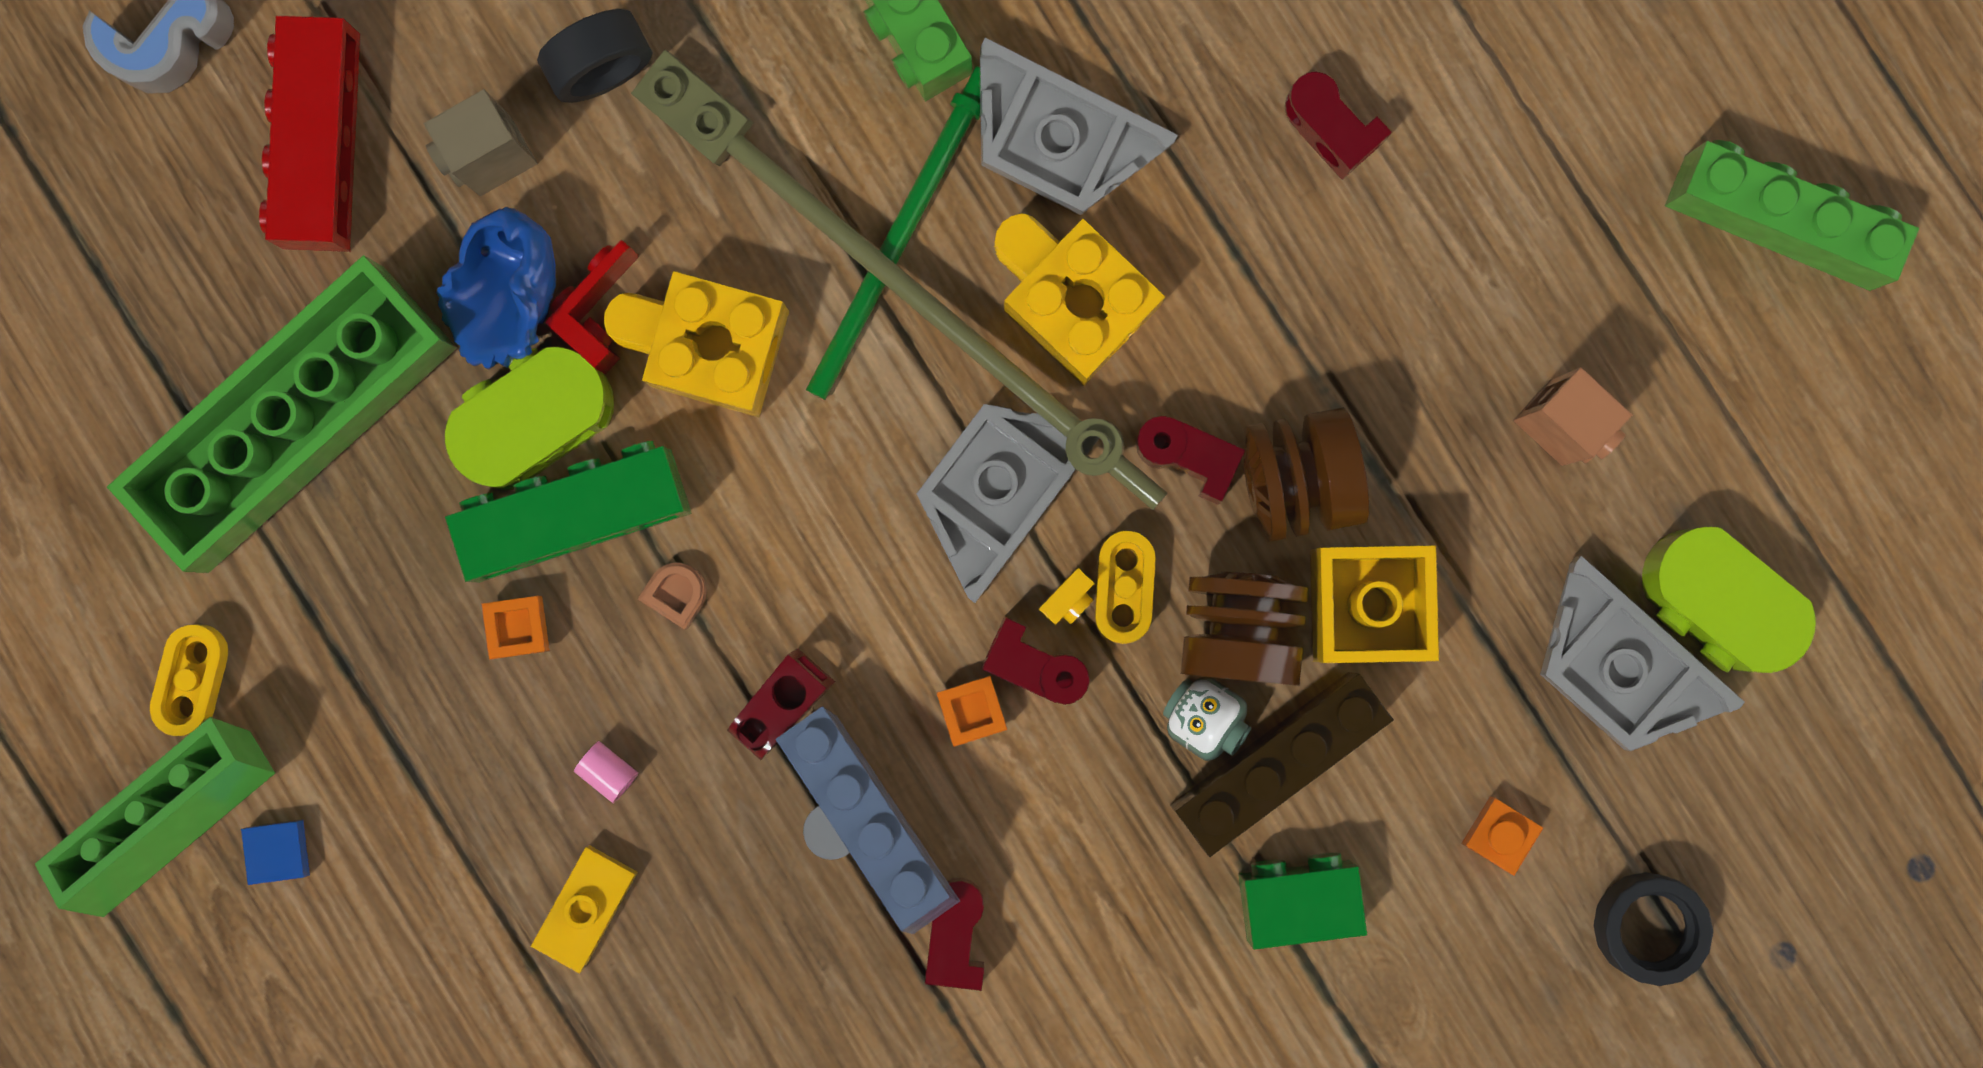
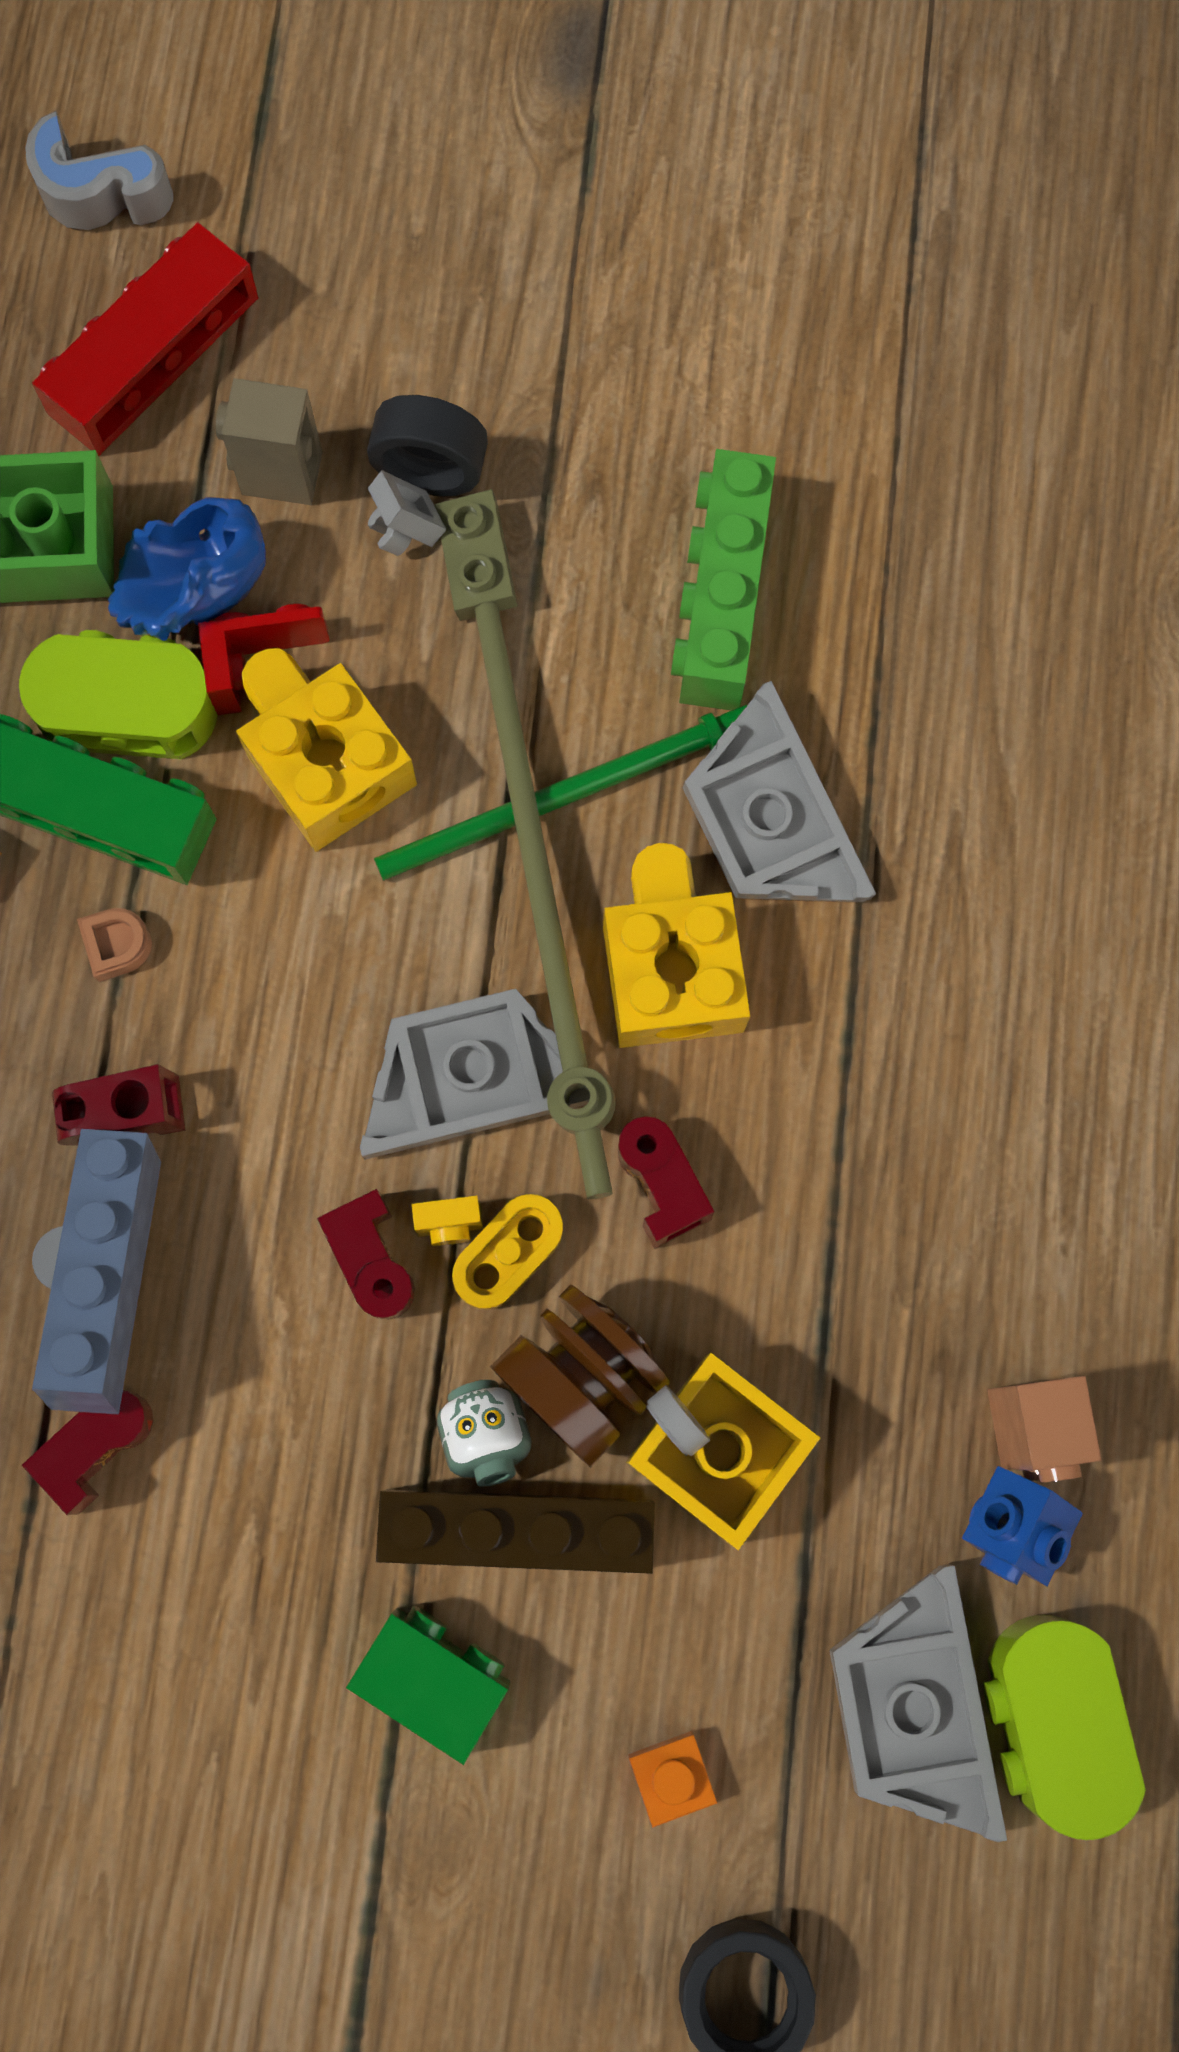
camera: 30 degrees right, 10 degrees down
orange plate [937,675,1007,747] -> none
reddish brown wheel [1244,407,1369,542] -> none
dark red leg [1284,71,1392,180] -> none
none -> light grey tile [368,470,446,556]
none -> light grey tile [647,1385,710,1456]
none -> blue brick [962,1466,1083,1587]

